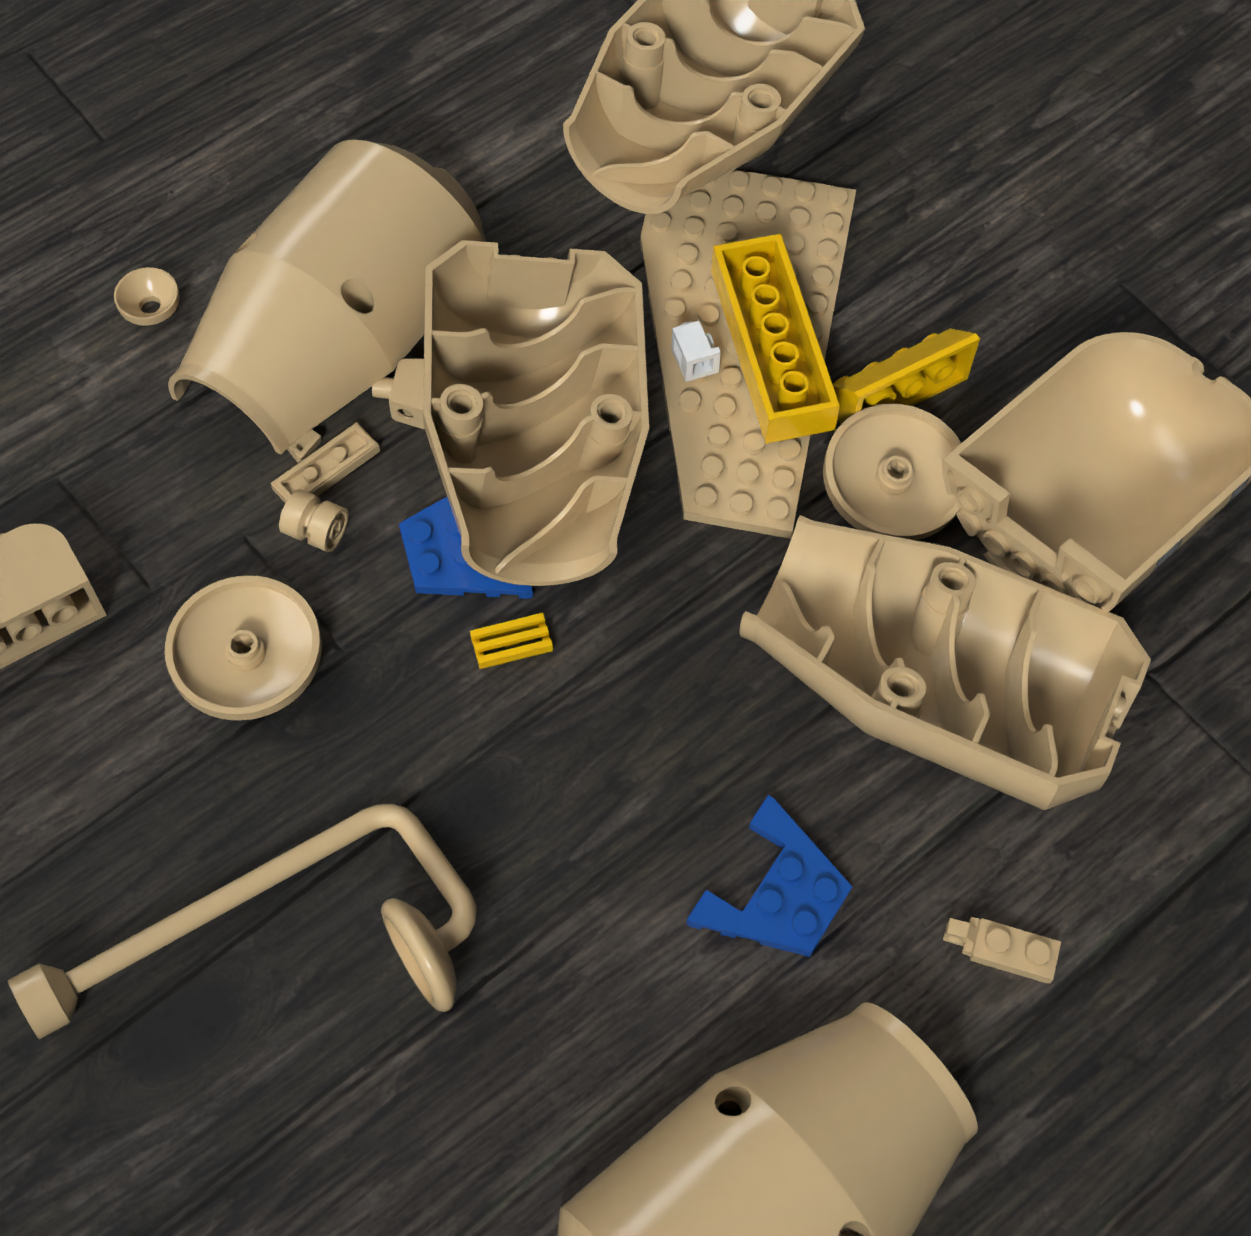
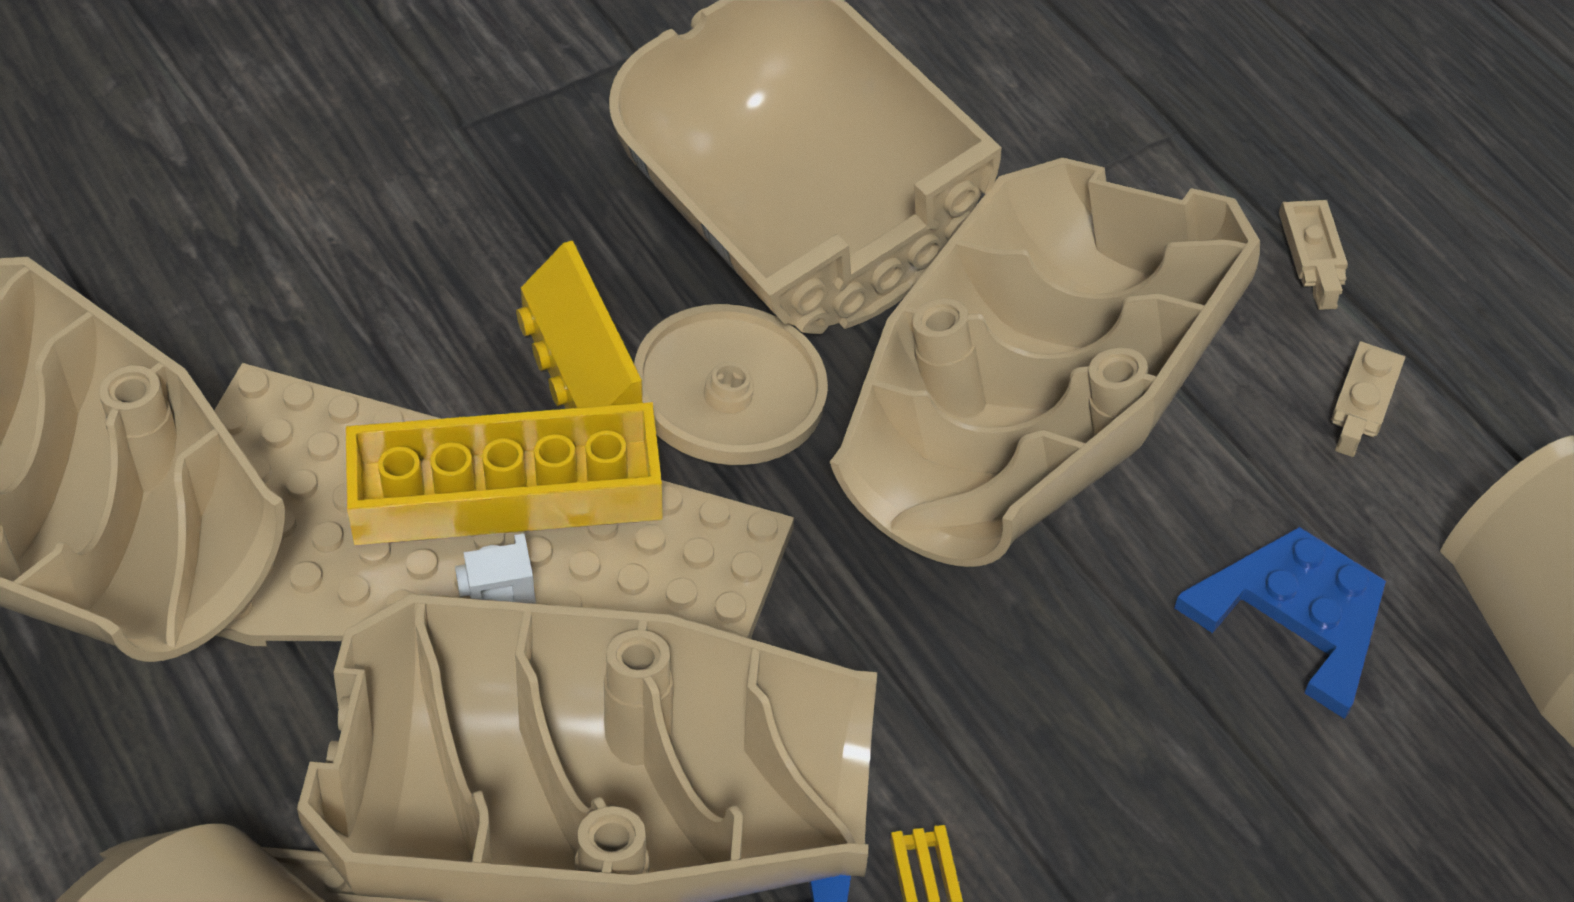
camera: 85 degrees left, 10 degrees down
none -> tan hinge [1279,200,1348,310]

